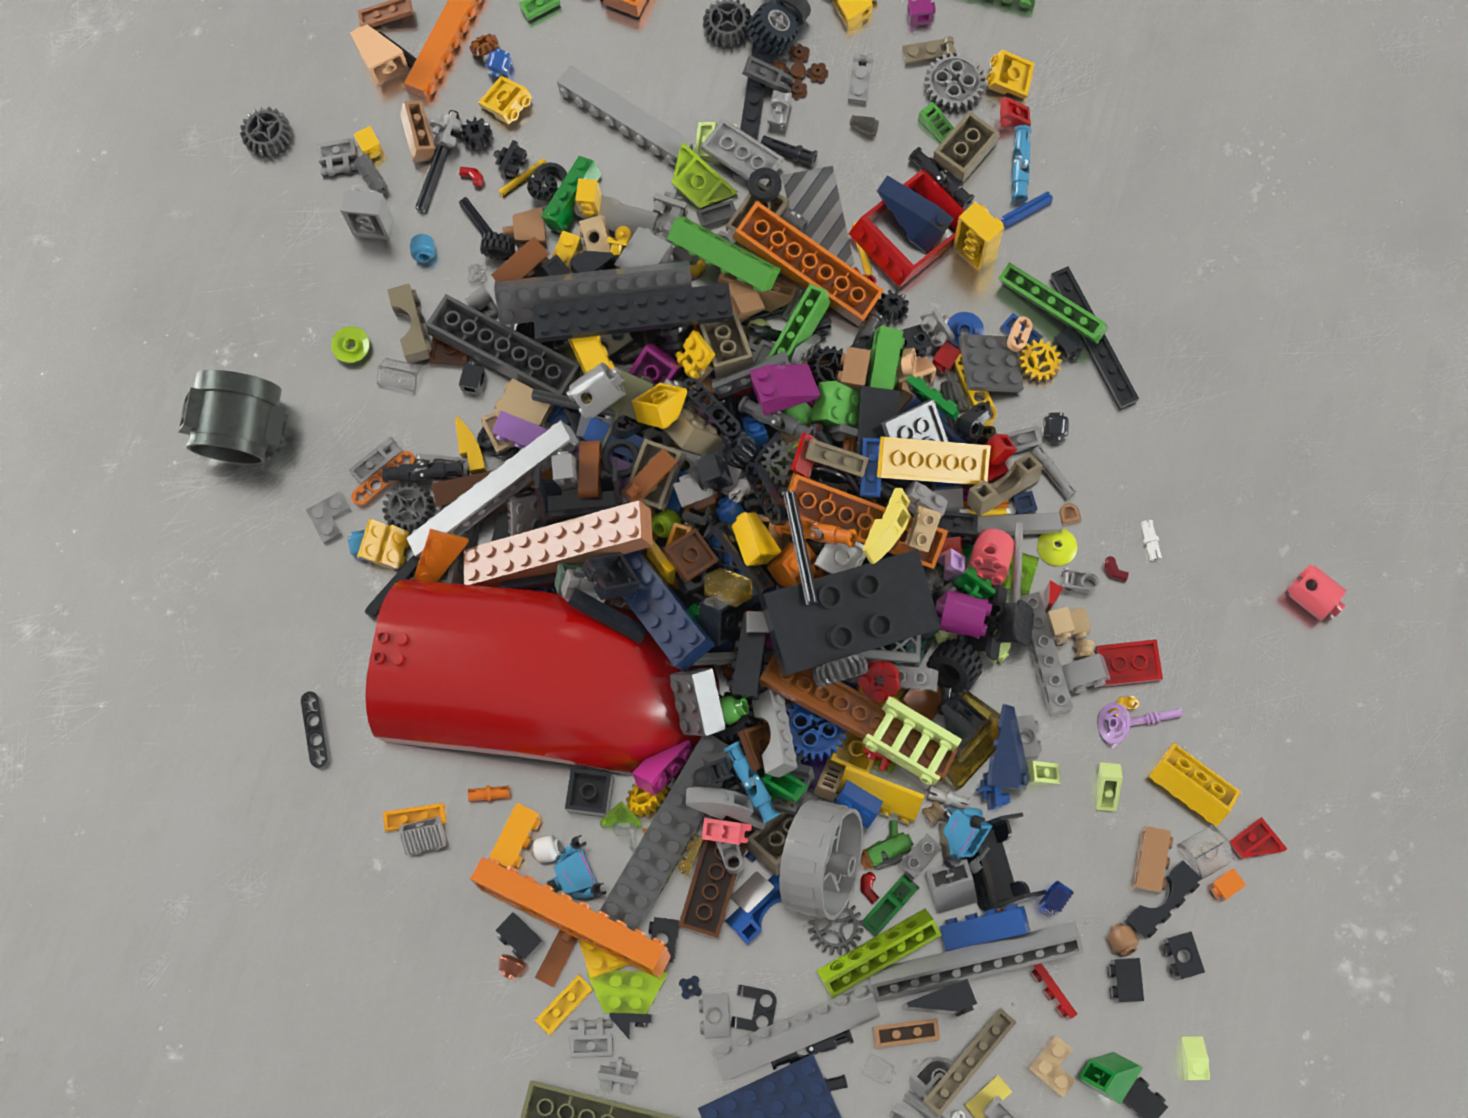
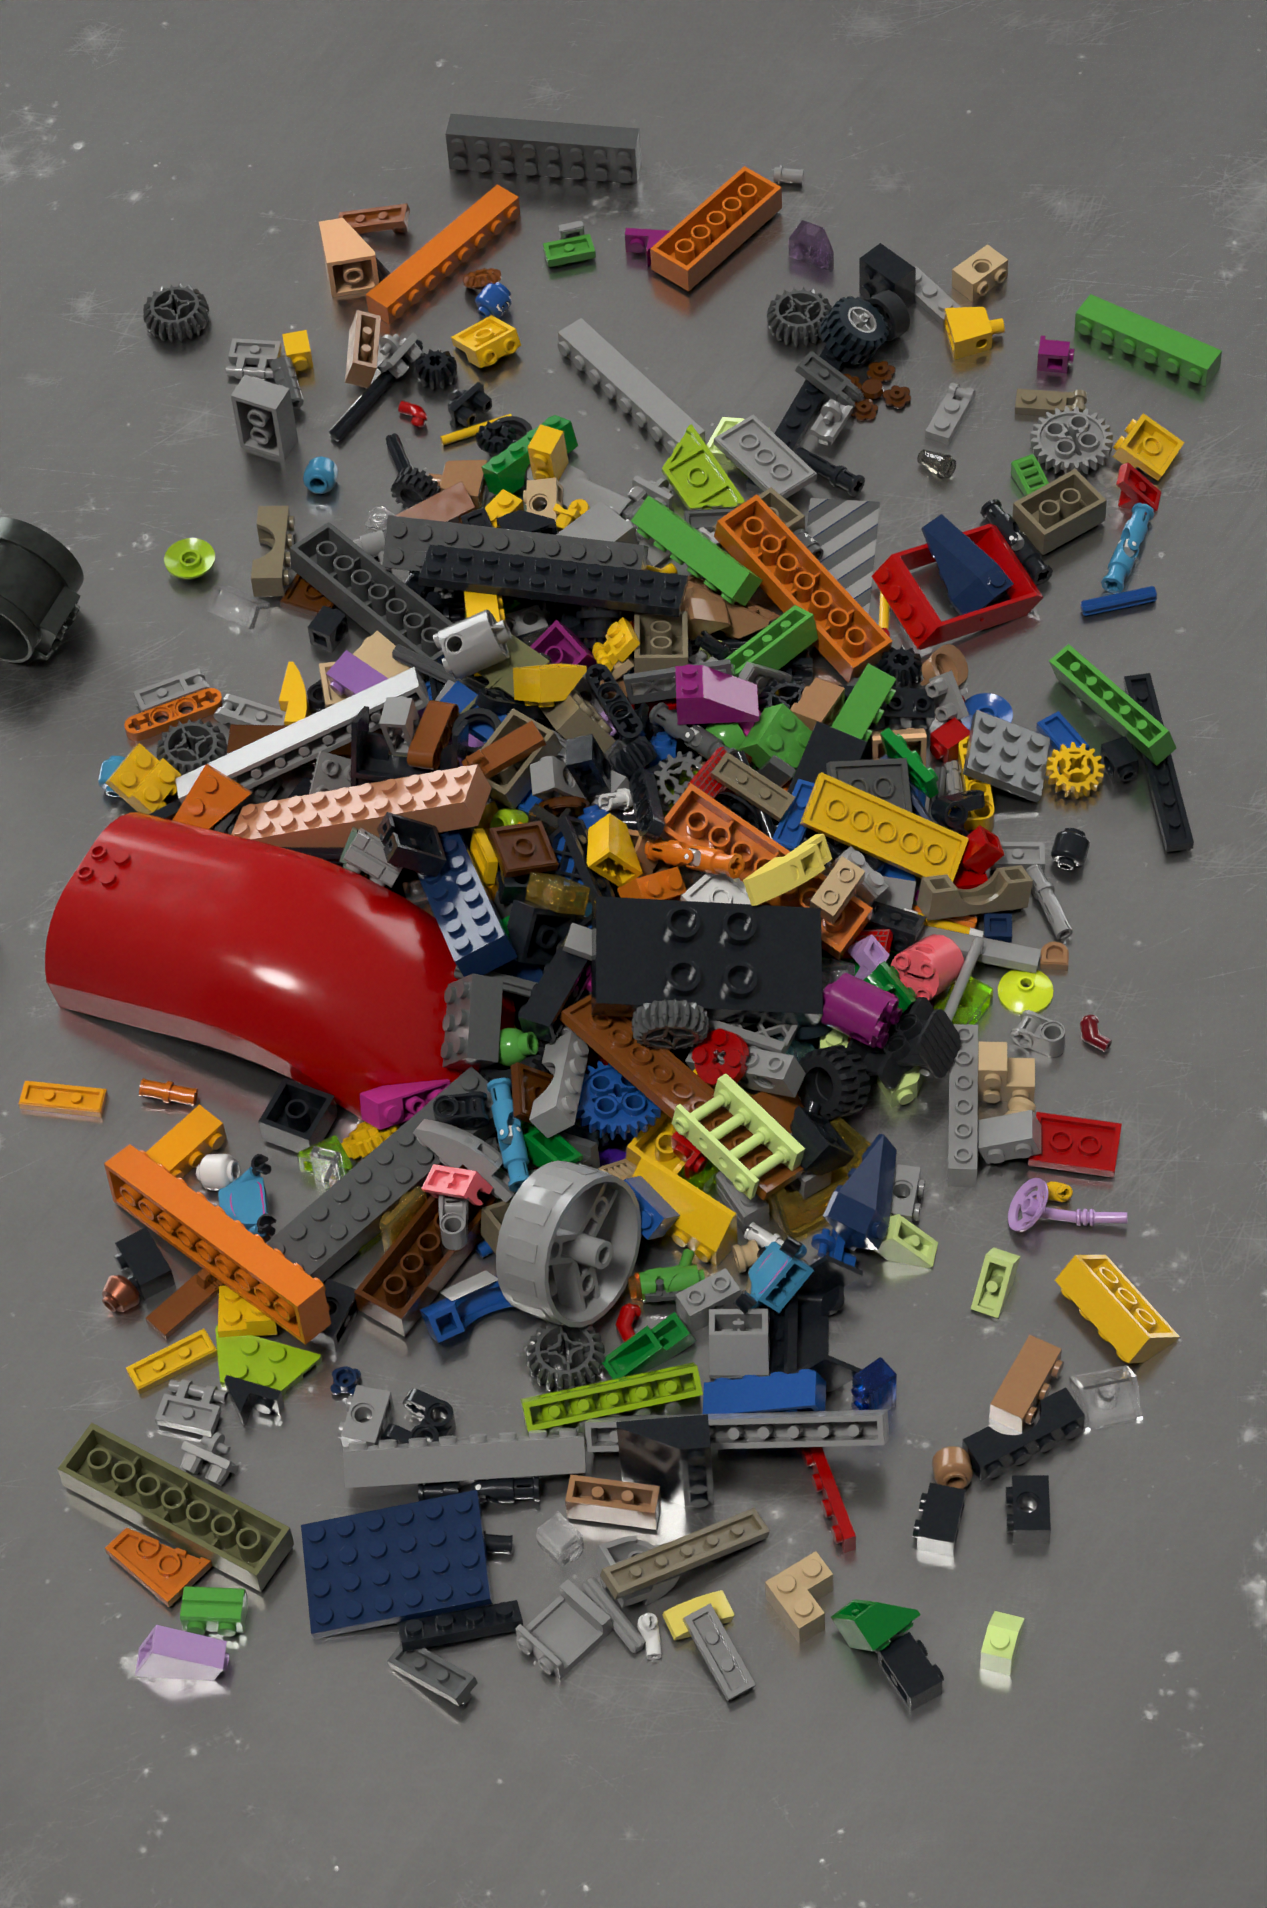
camera: 15 degrees right, 20 degrees down
light grey plate [306,491,351,545] -> none
black piece [382,460,464,483] -> none
light grey brick [399,816,446,855] -> none
black tile [567,587,647,644] -> none
black tyre [748,167,782,202] -> none
axle [784,490,818,606] -> none
light nougat beam [901,348,917,376] -> none
yellow brick [953,201,1004,273] -> none
dark grey hand [969,846,990,874] -> none
light nougat beam [1007,316,1033,352] -> none
red slope [1044,580,1063,613] -> none
white pin [1140,520,1162,561] -> none
orange brick [1209,868,1246,902] -> none
red wing [1228,817,1287,859] -> none
none -> medium nougat piece [920,644,968,686]

